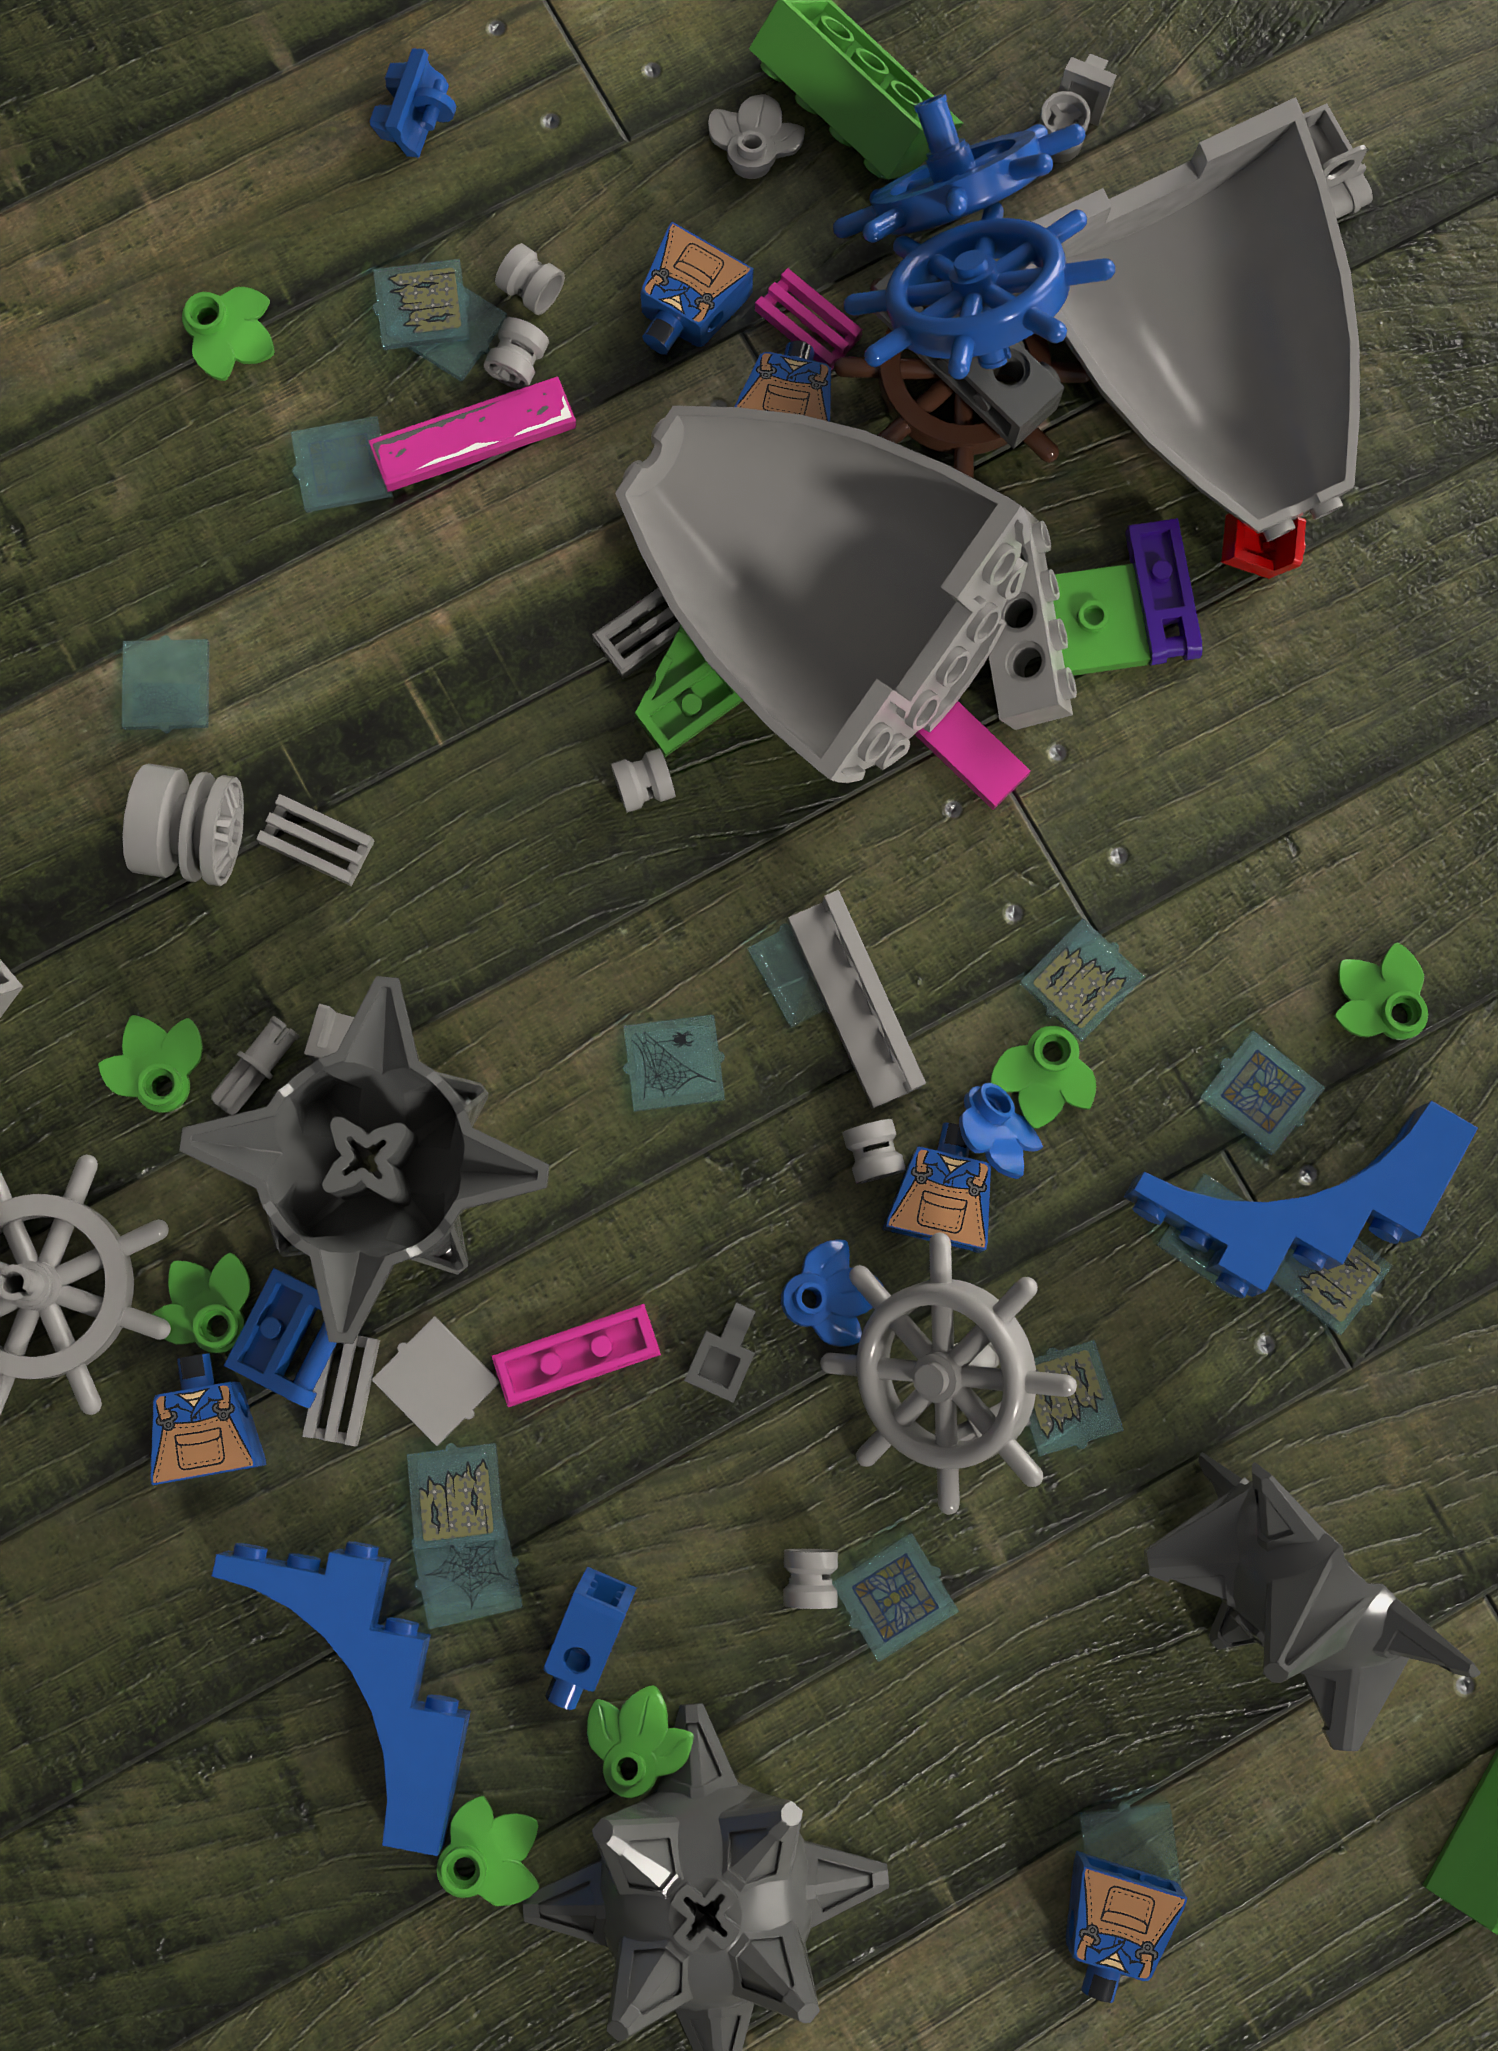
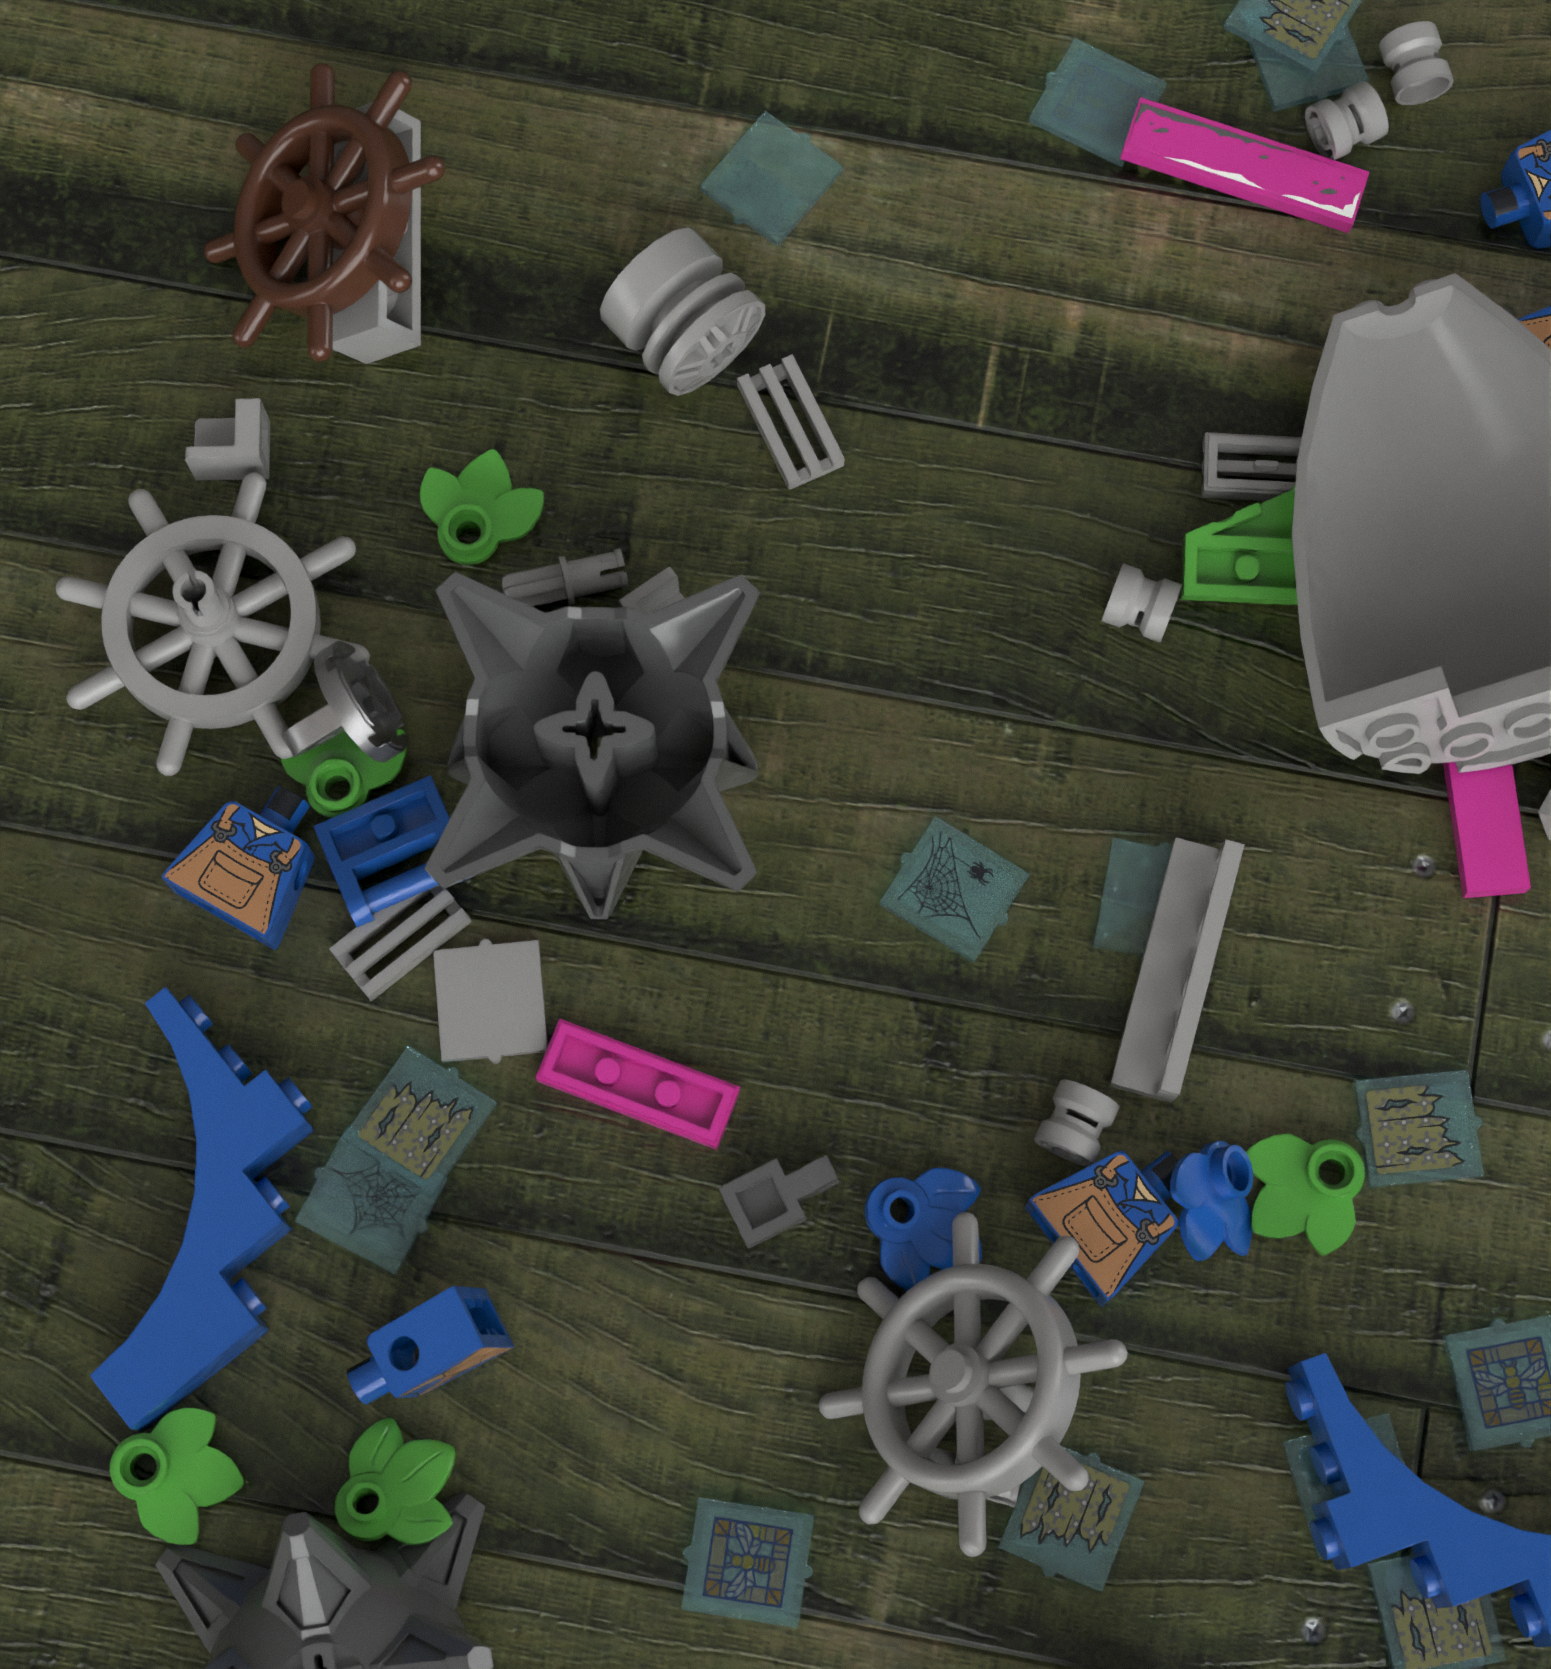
camera: 45 degrees right, 5 degrees down
light grey wheel [783,1548,838,1609] -> none
none -> flat silver tile [281,641,408,763]

